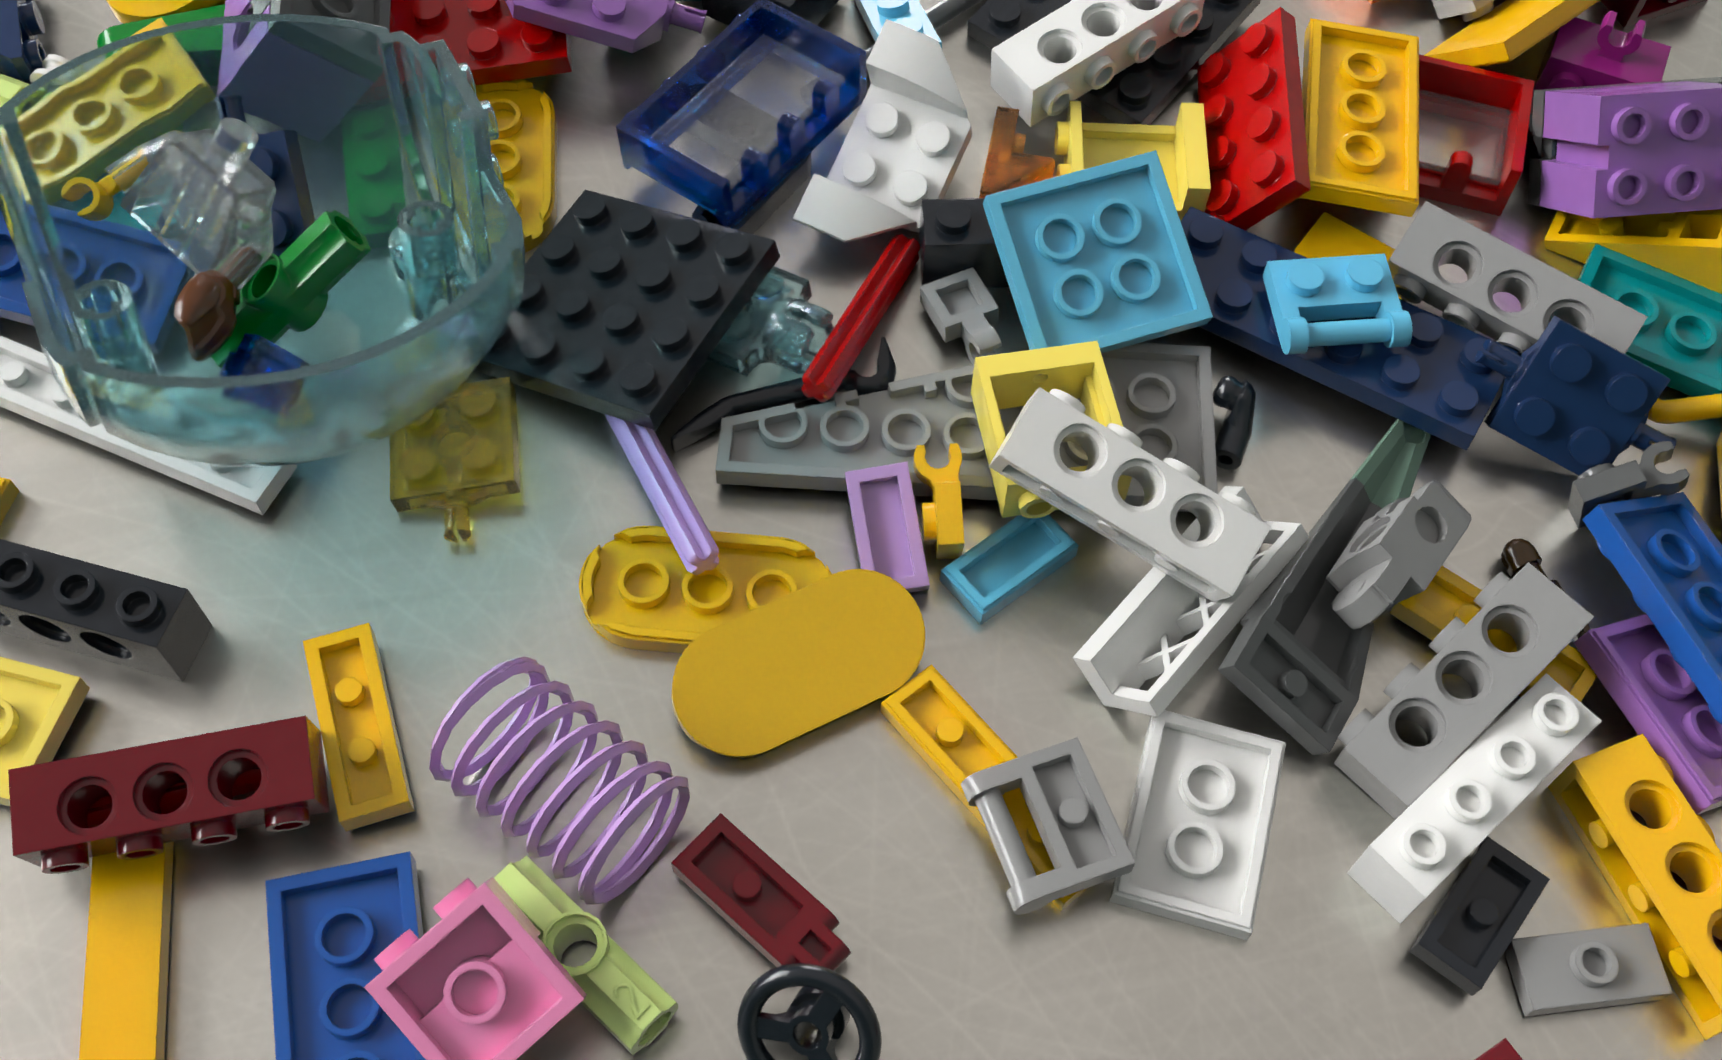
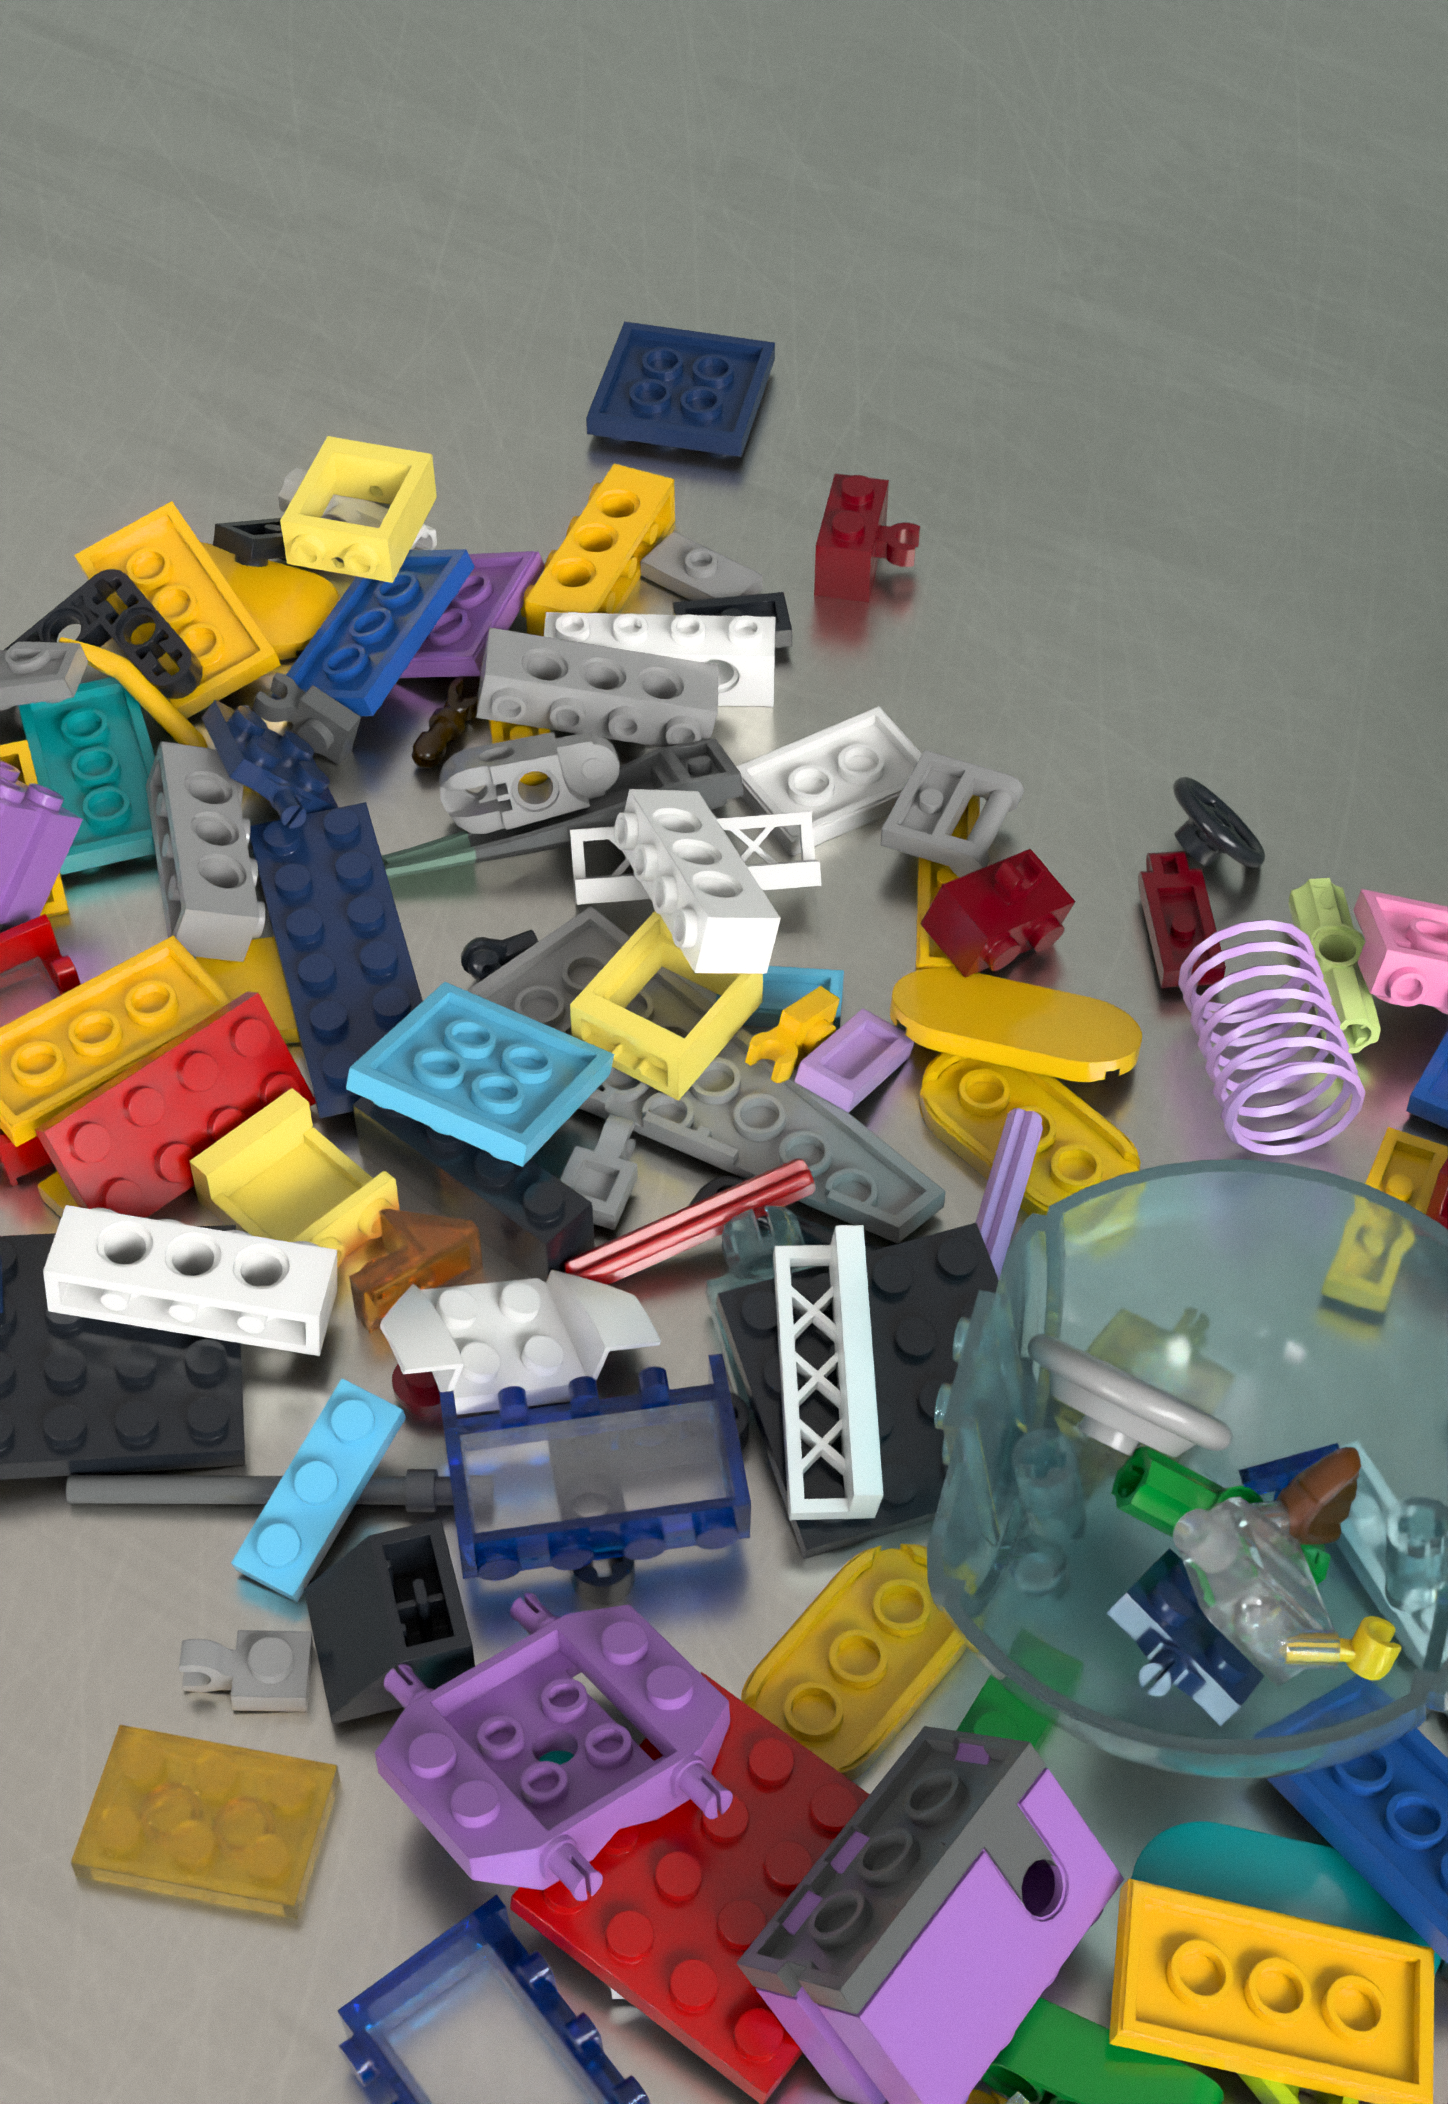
camera: 135 degrees left, 10 degrees down
medium azure plate [1262,253,1413,355] -> none
none -> white fence [773,1225,883,1520]
none -> dark red brick [920,849,1076,978]
none -> light grey piece [1027,1334,1233,1457]

